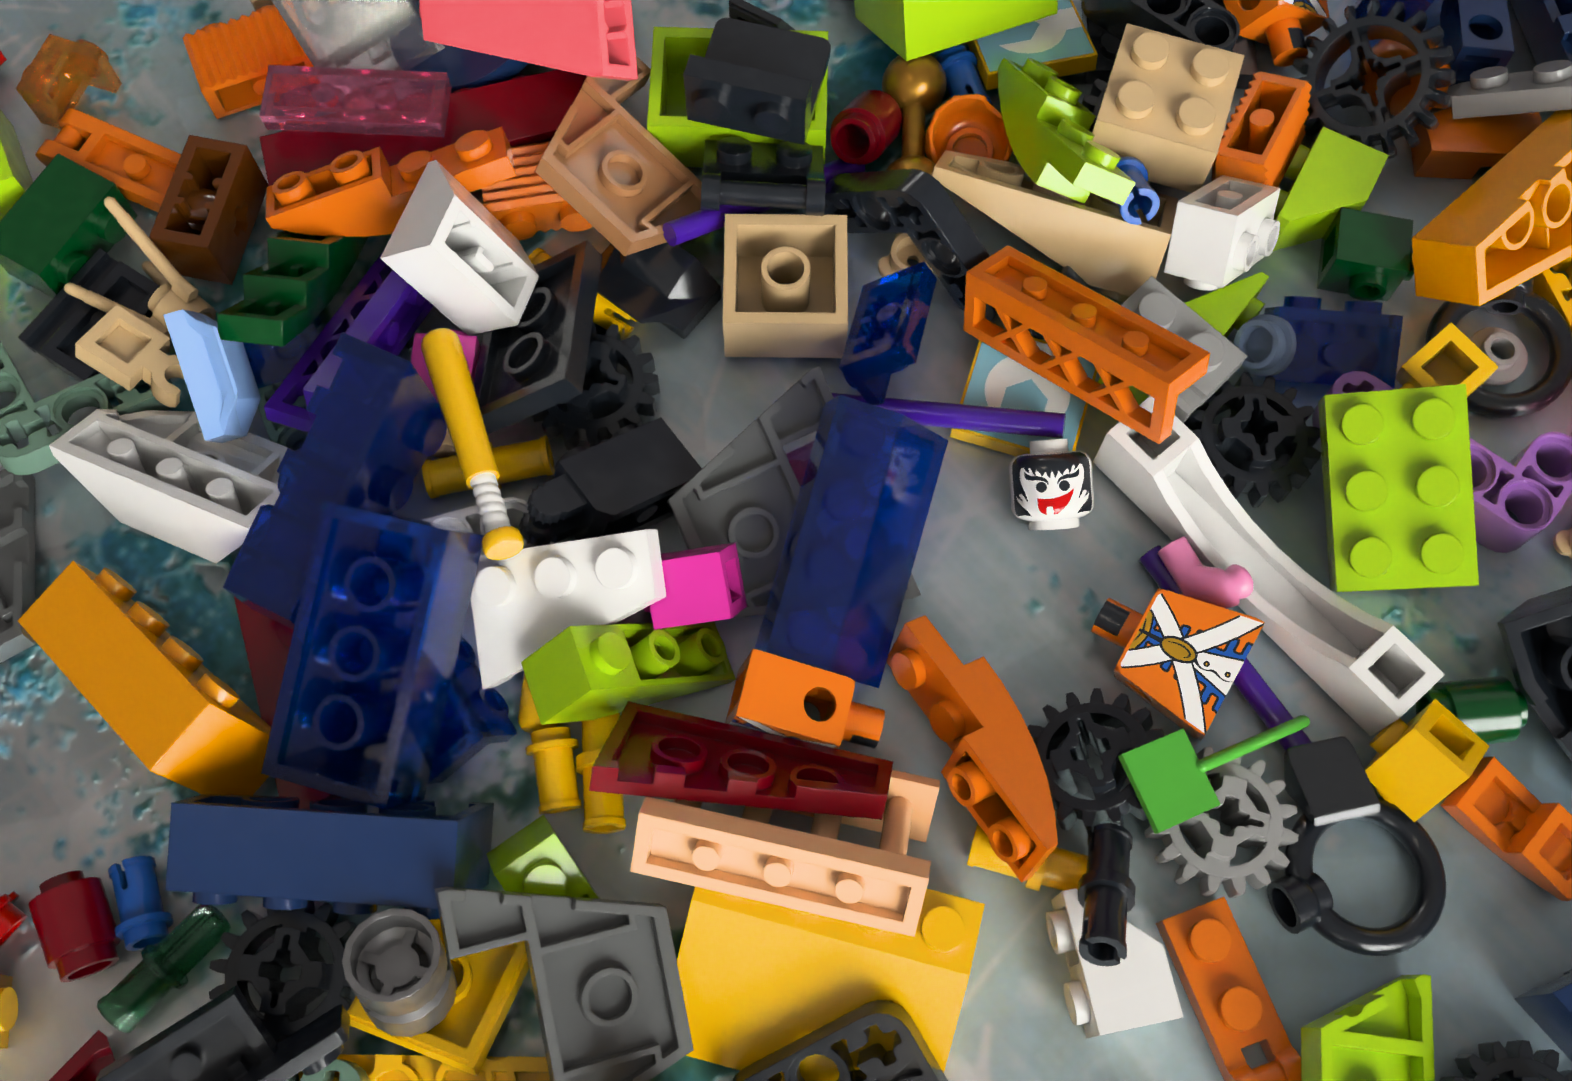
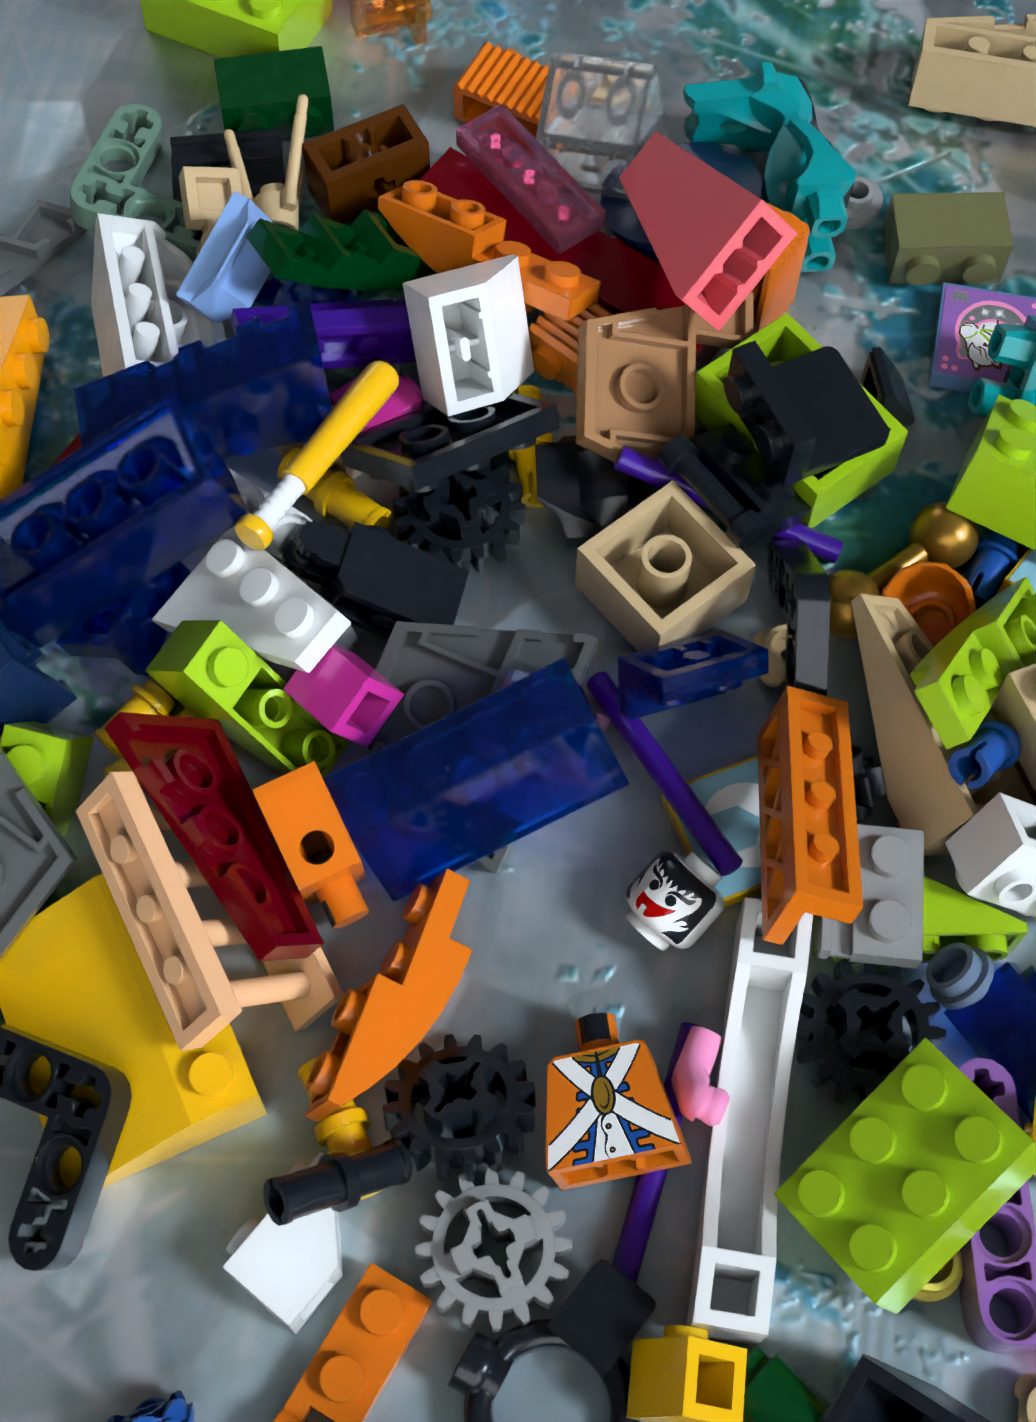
camera: 50 degrees right, 5 degrees down
orange plate [35,108,181,213] -> none
dark red brick [830,90,903,165] -> none
bright green piece [1118,715,1310,834] -> none

